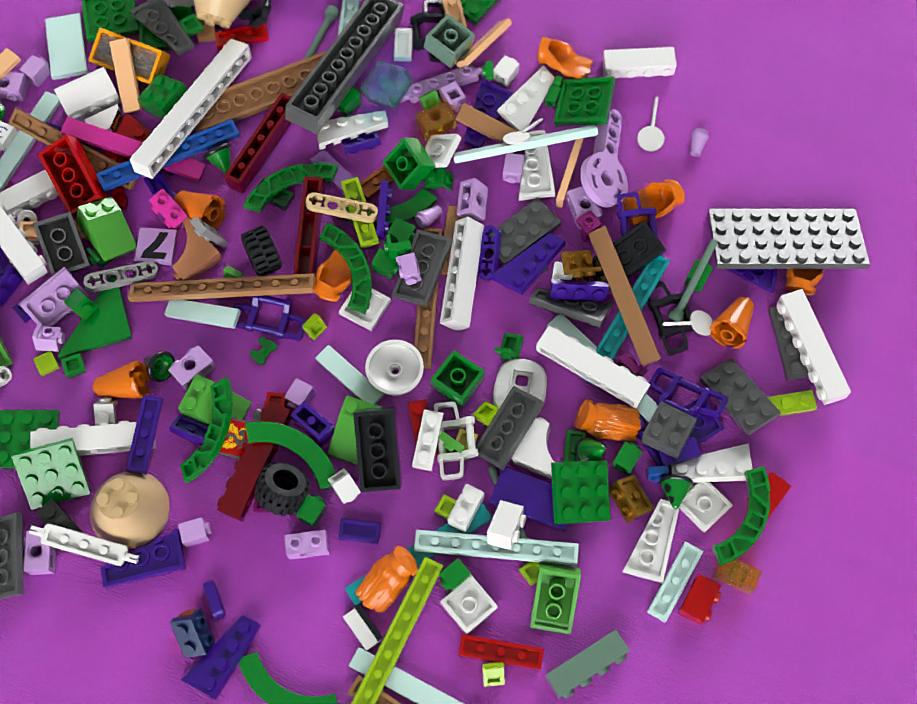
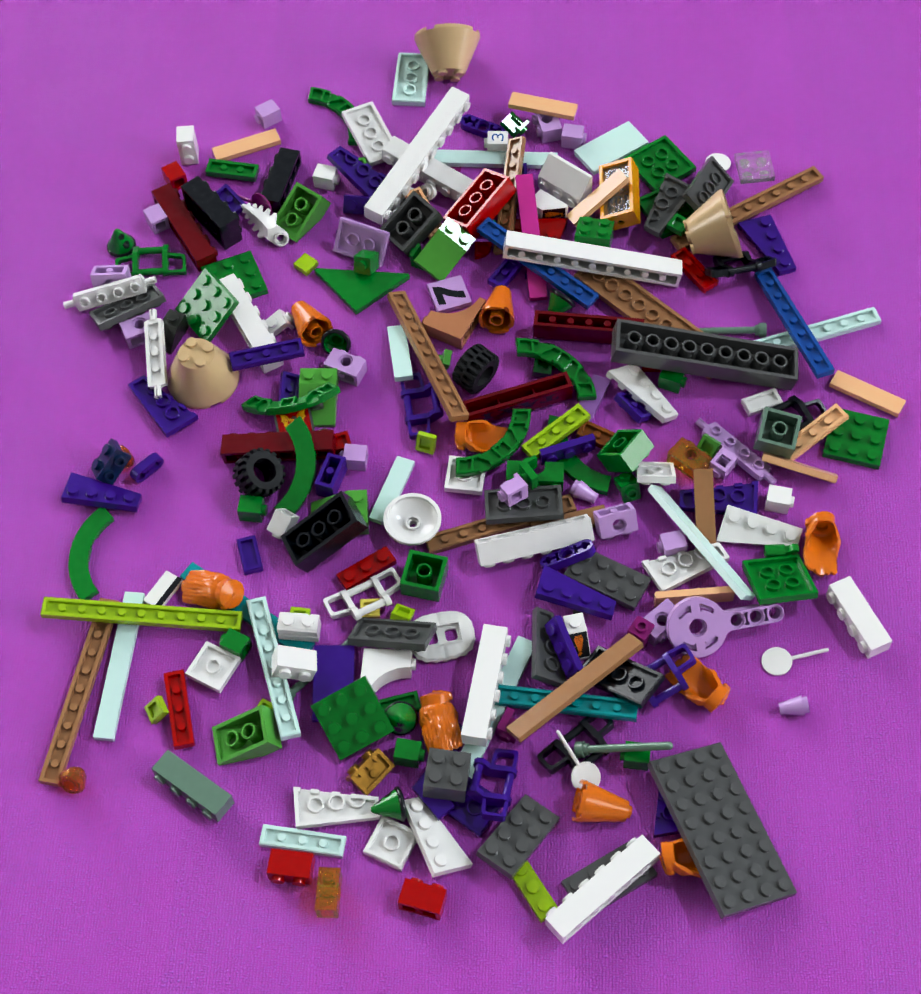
camera: 70 degrees right, 10 degrees down
lavender brick [32,323,65,352] -> none
green plate [61,353,87,379] -> none
light grey beam [84,261,158,292] -> none
dark pink bracket [149,189,188,230] -> none
lavender brick [178,517,212,547] -> none
light grey plate [190,217,229,248] -> none
green piece [250,337,278,365] -> none
lavender brick [285,530,330,560] -> none
tan beam [306,193,378,223] -> none
clear light blue brick [360,60,414,109] -> none
white plate [412,409,444,471] -> none
bright green plate [438,431,465,453] -> none
green plate [482,61,493,80] -> none
green bracket [494,333,524,360] -> none
white piece [503,118,543,144] -> none
pearl gold bracket [561,250,602,278] -> none
blue plate [646,466,669,482] -> none
green tile [712,466,770,566] -> none

